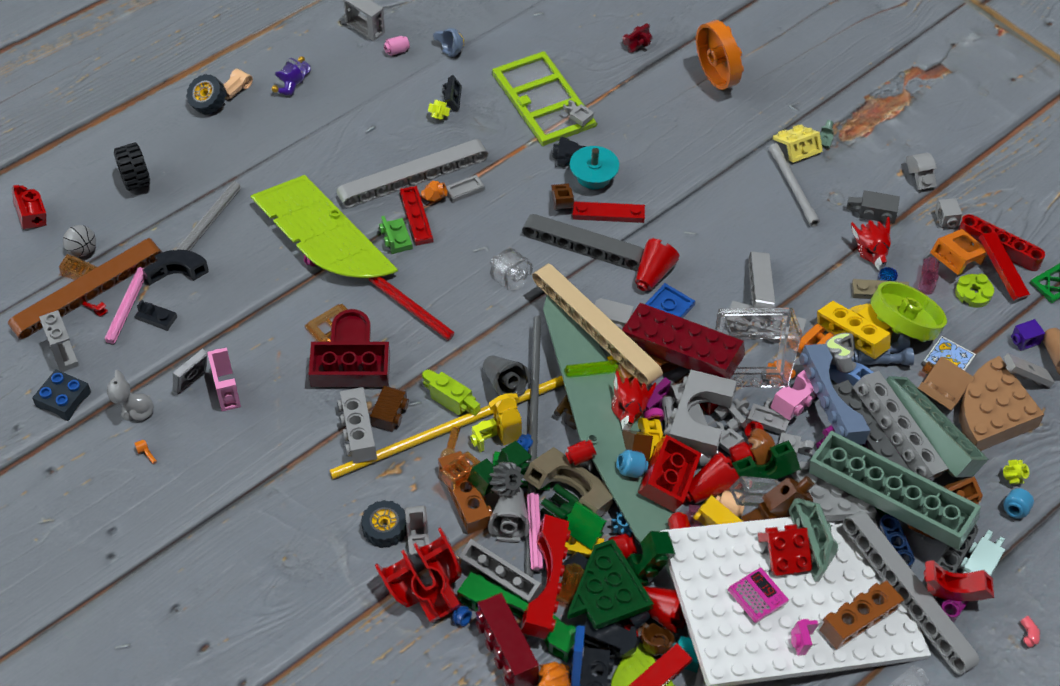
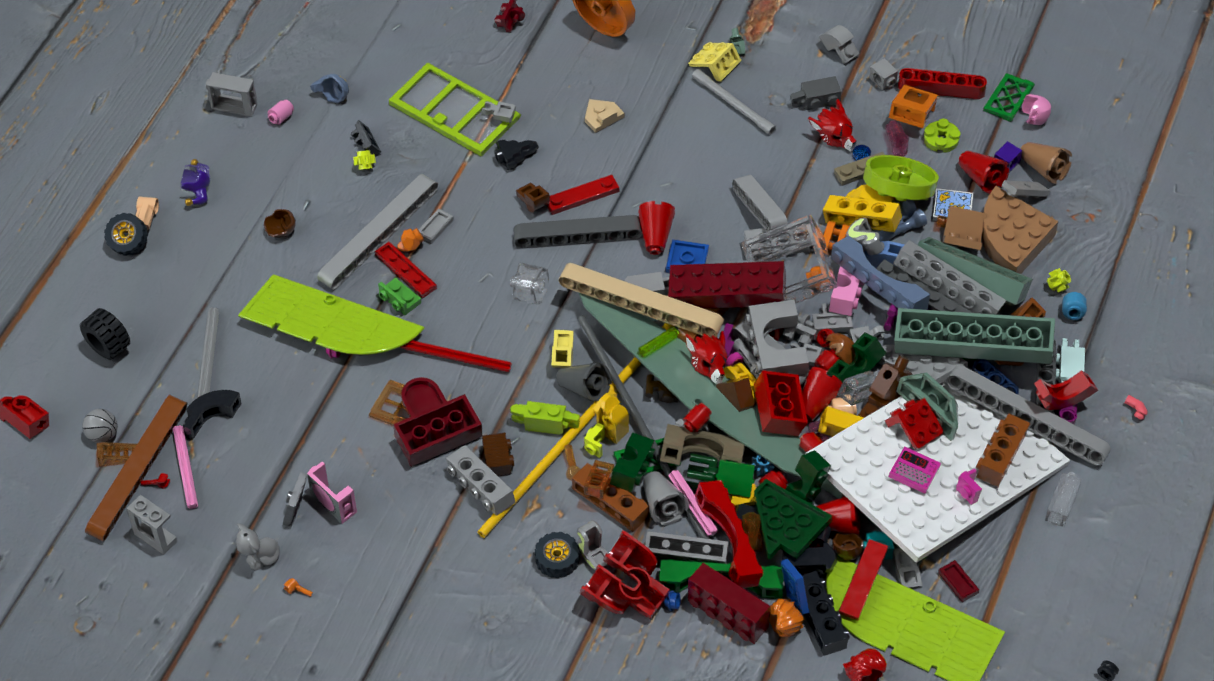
camera: 25 degrees left, 0 degrees up
black brick [32,369,91,421] -> none
black plate [134,300,177,331] -> none
dark grey gear [489,462,524,497] -> none
blue plant [517,434,533,452] -> none
teal piece [570,146,619,189] -> none
dark azure head [616,450,648,478] -> none
red tile [978,231,1030,301] -> none
none -> reddish brown hair [264,209,296,238]
none -> light yellow brick [551,330,574,368]
none -> tan plate [585,99,625,133]
none -> red cone [959,151,1009,194]

